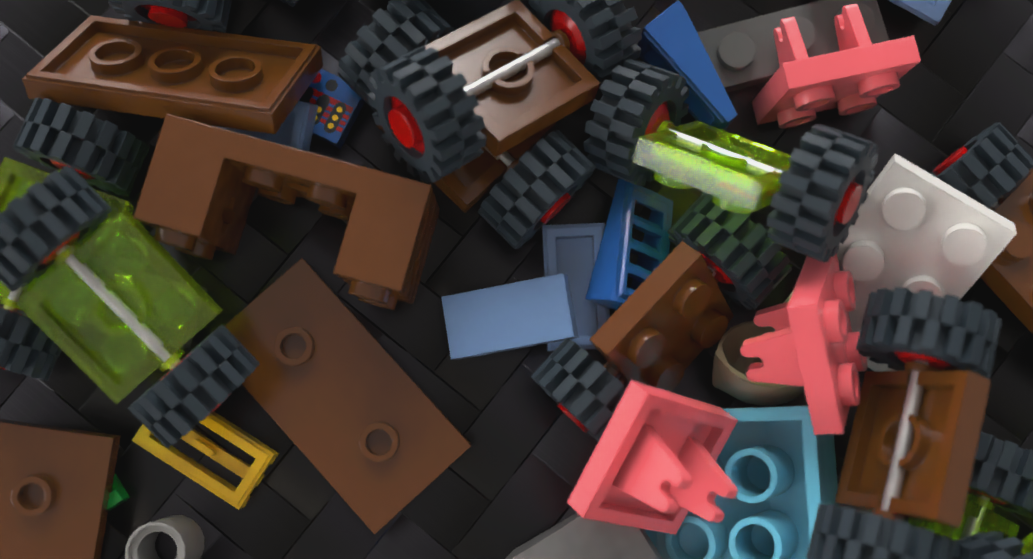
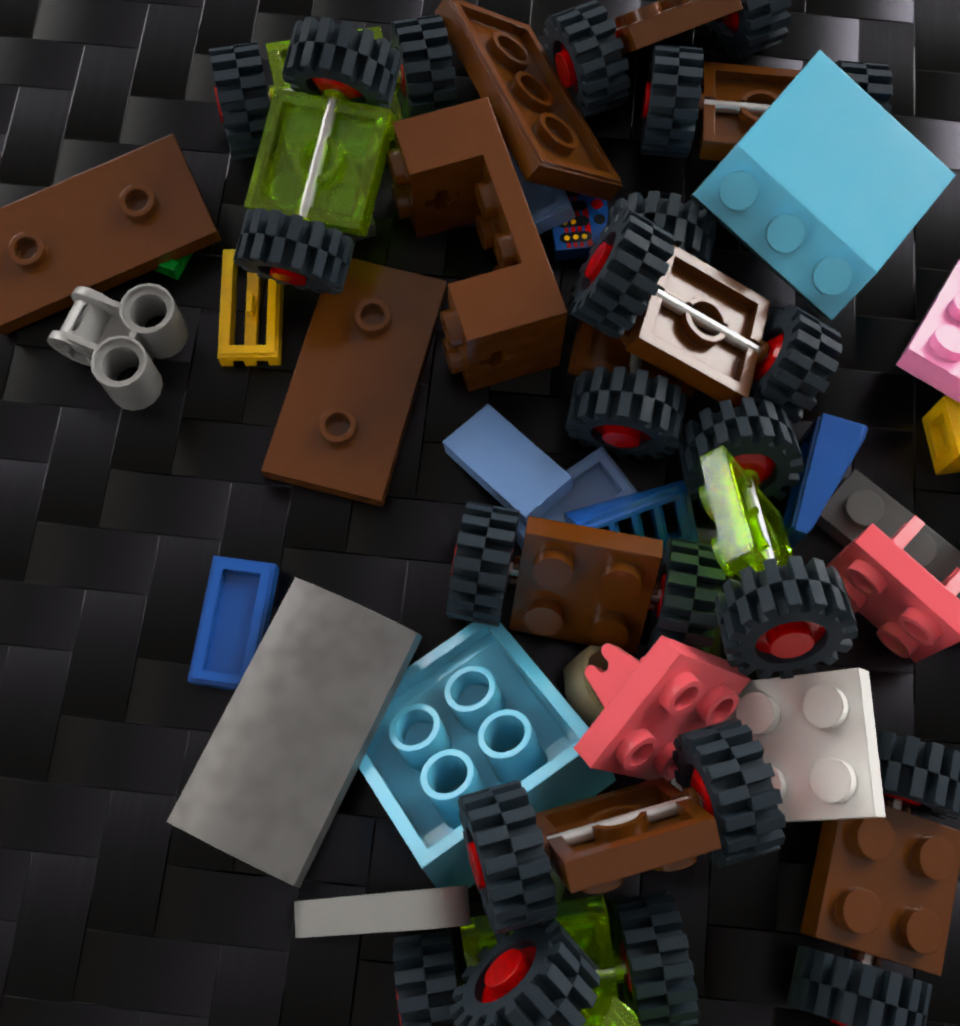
camera: 60 degrees right, 10 degrees down
coral plate [567,380,738,535] -> none

